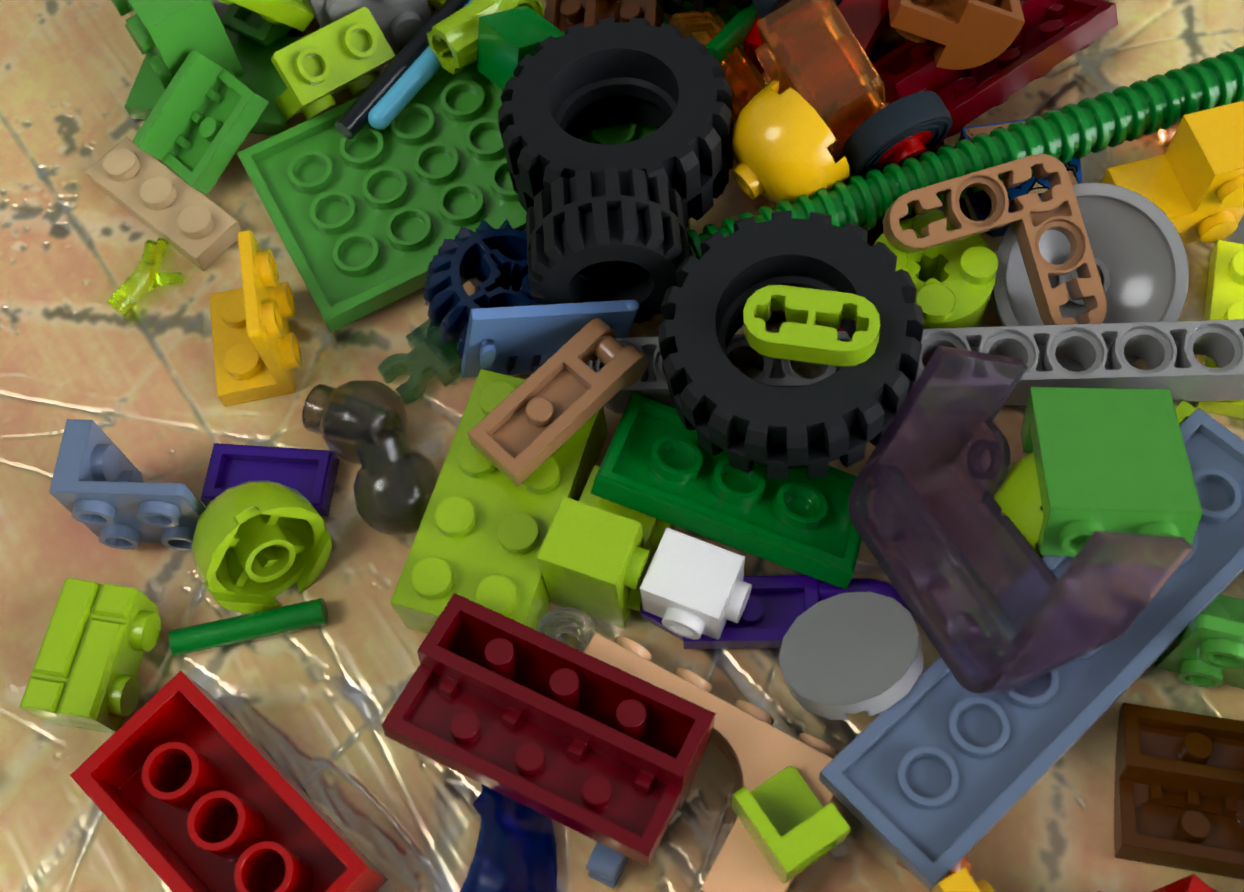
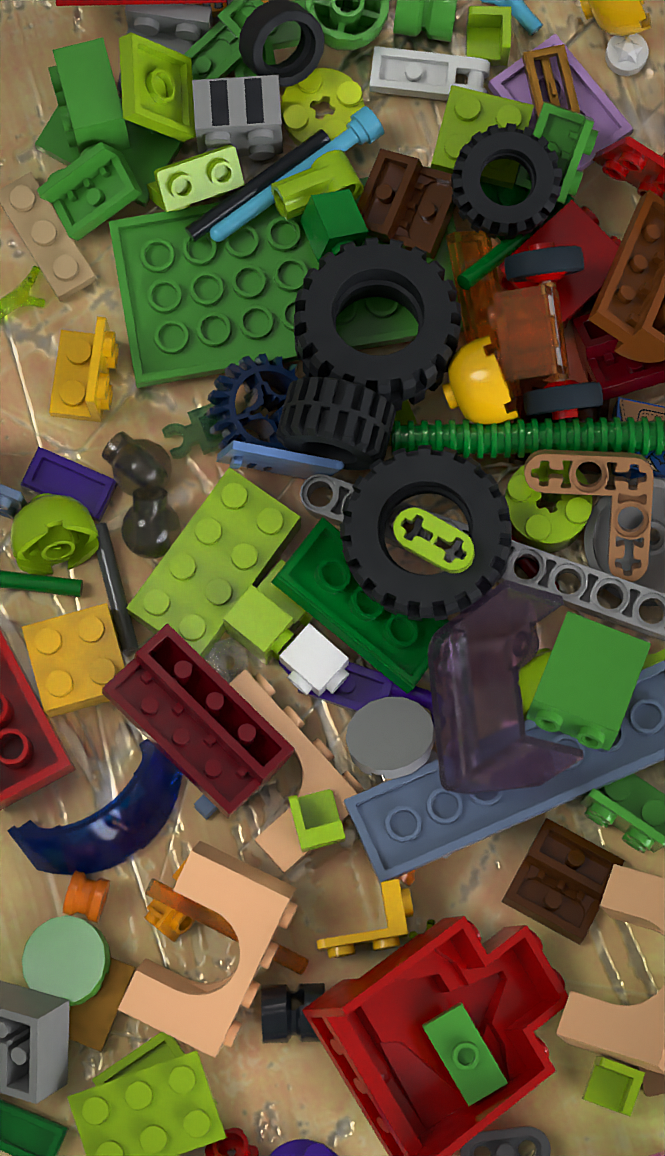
camera: 10 degrees right, 15 degrees up
medium nougat plate [467,318,649,487] -> none
none -> yellow brick [22,603,126,718]
none -> dark grey bar [95,523,138,652]

